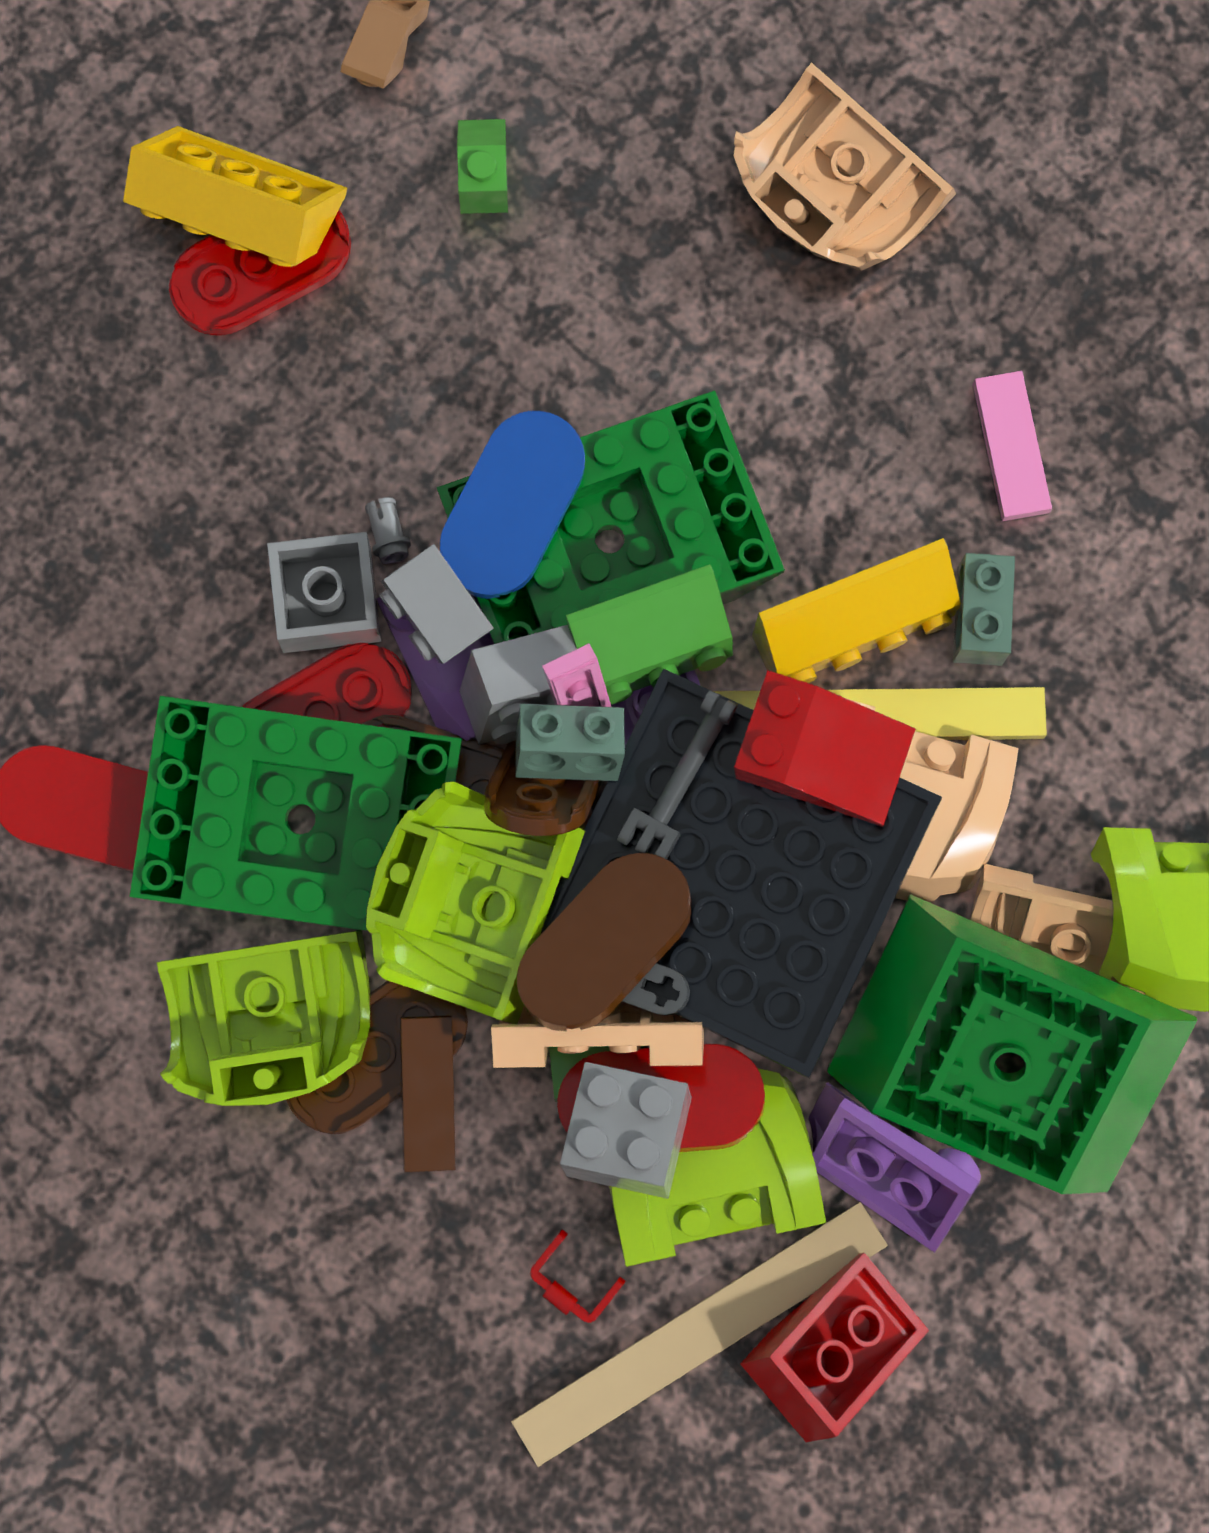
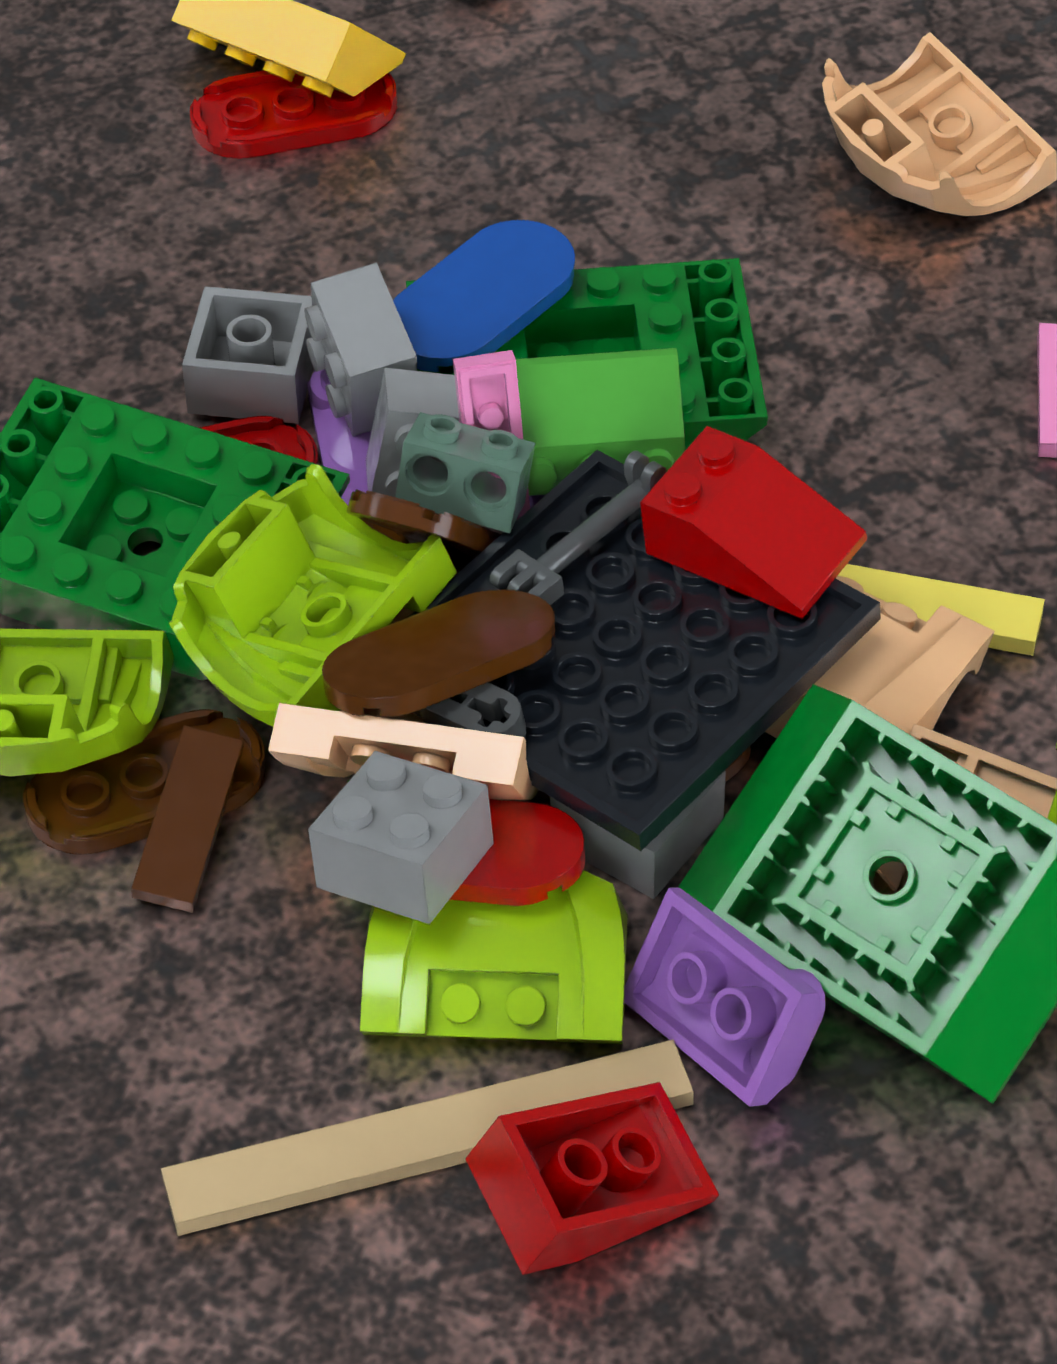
camera: 20 degrees right, 30 degrees down
bright green slope [457,119,508,214] -> none
red piece [530,1229,626,1323] -> none
yellow slope [752,538,961,683] -> none
sand green brick [953,553,1015,666] -> none

